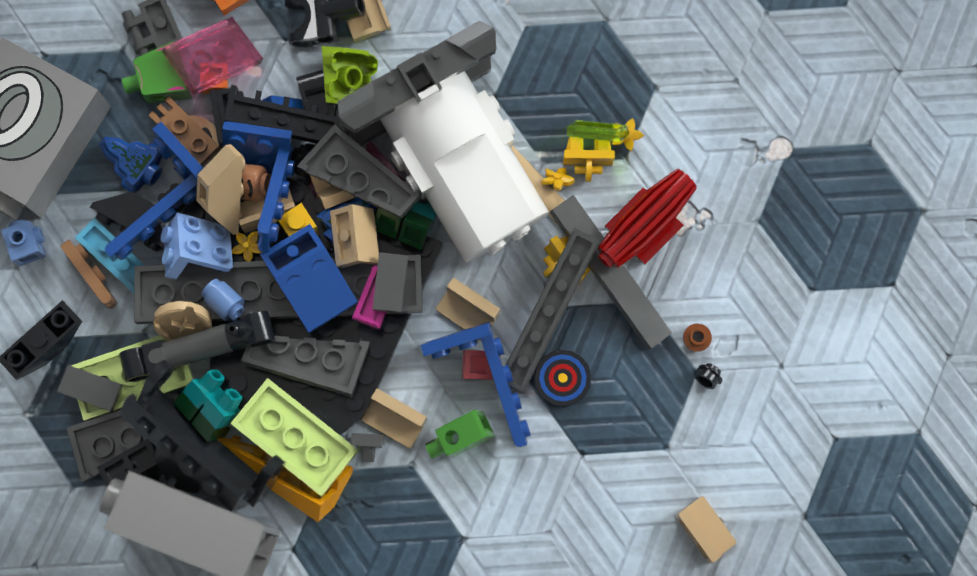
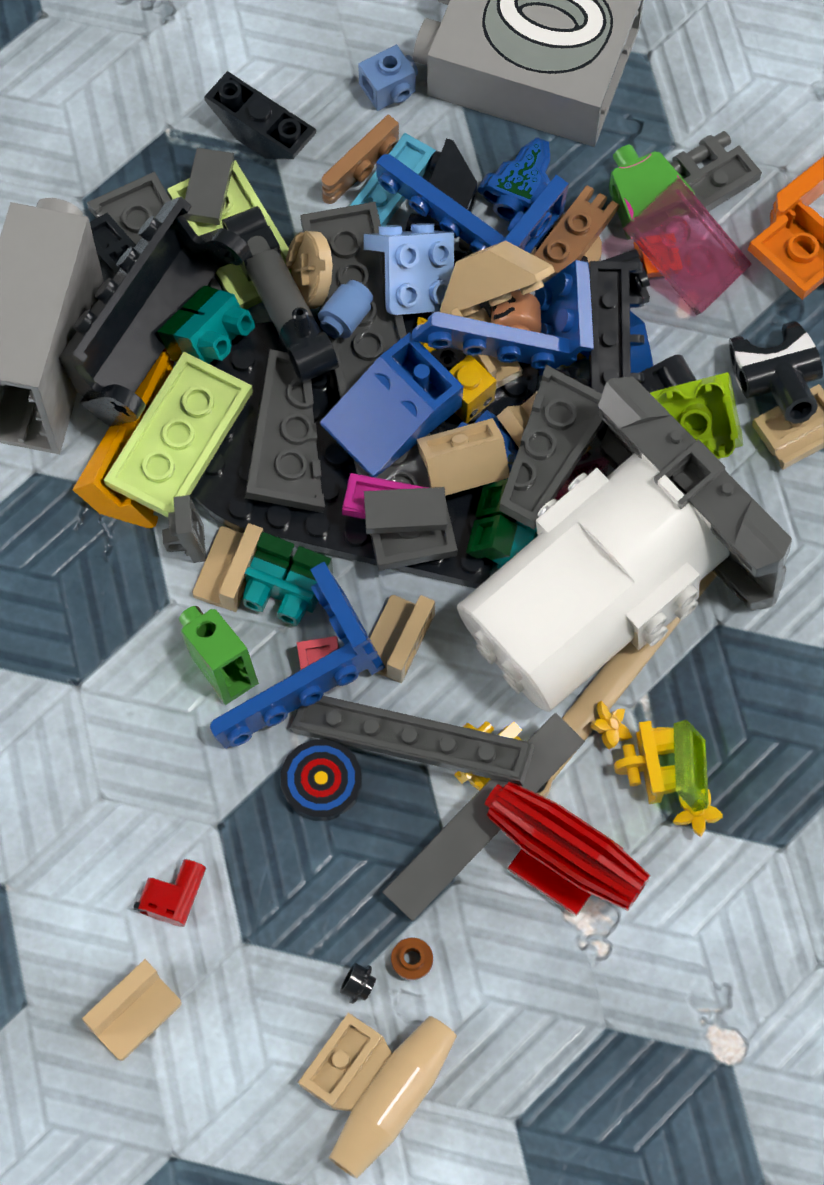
camera: 80 degrees right, 10 degrees down
none -> red piece [134,859,206,927]
none -> teal hips [243,532,333,626]
none -> tan plate [298,1013,457,1179]

